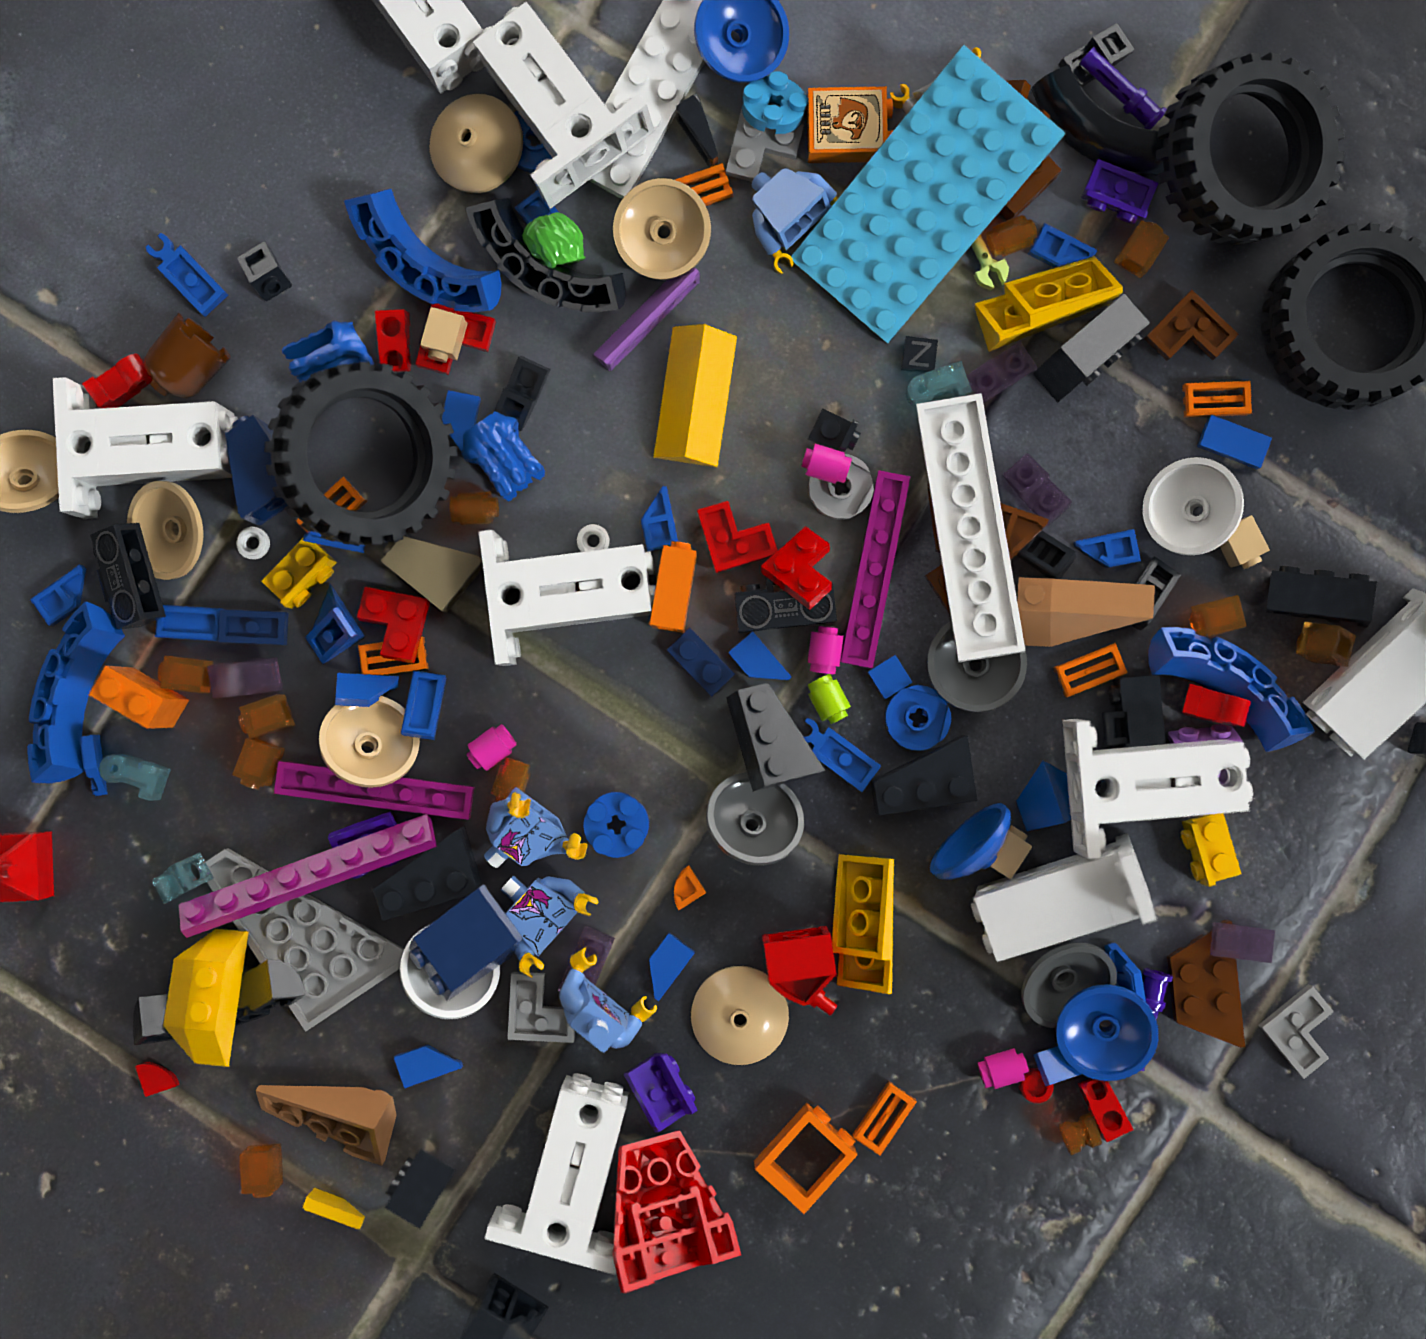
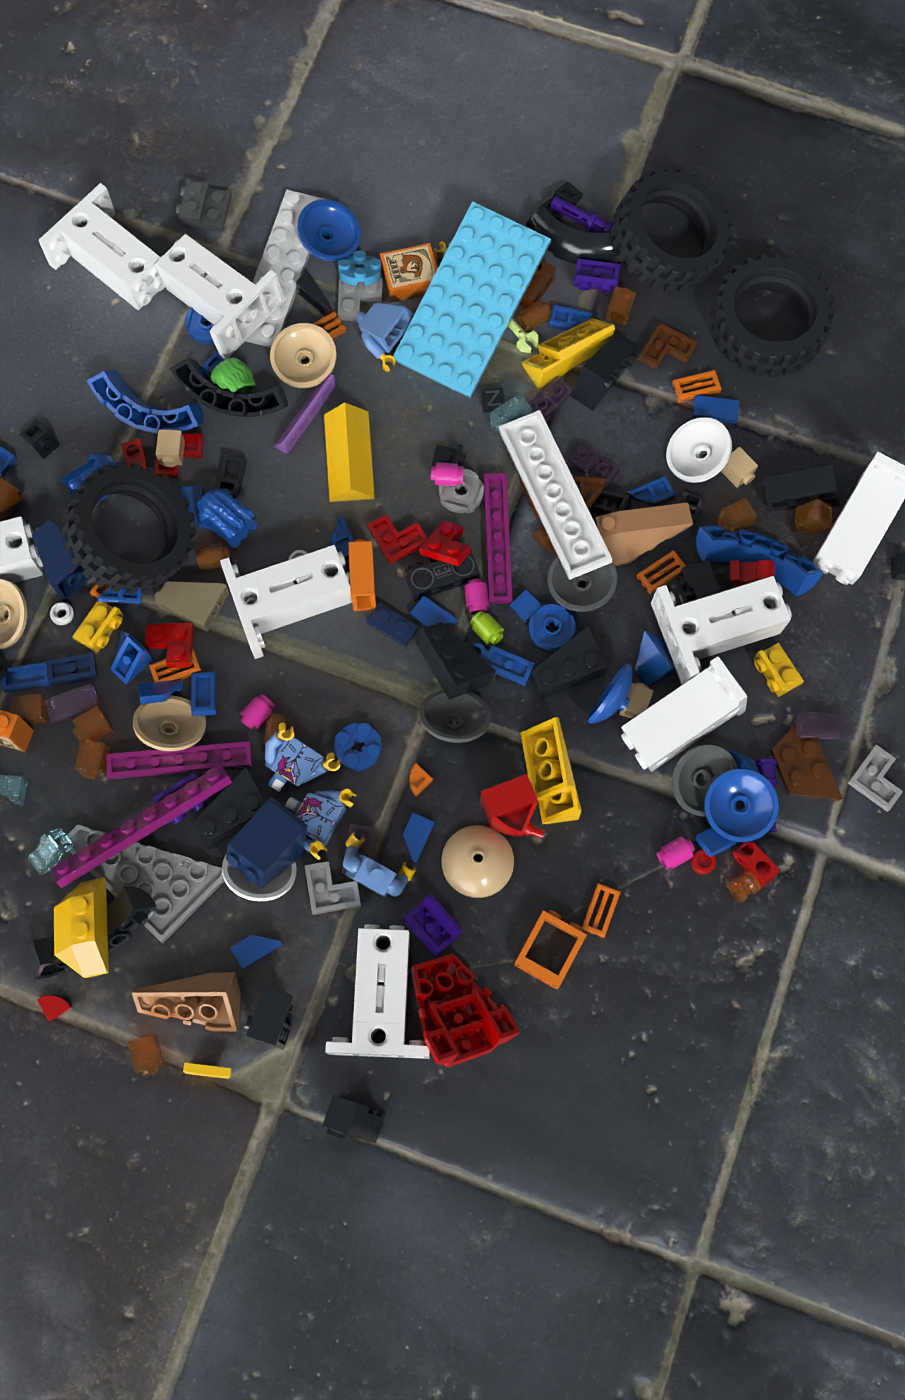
camera: 15 degrees left, 15 degrees down
tan dish [430,94,523,193] -> none

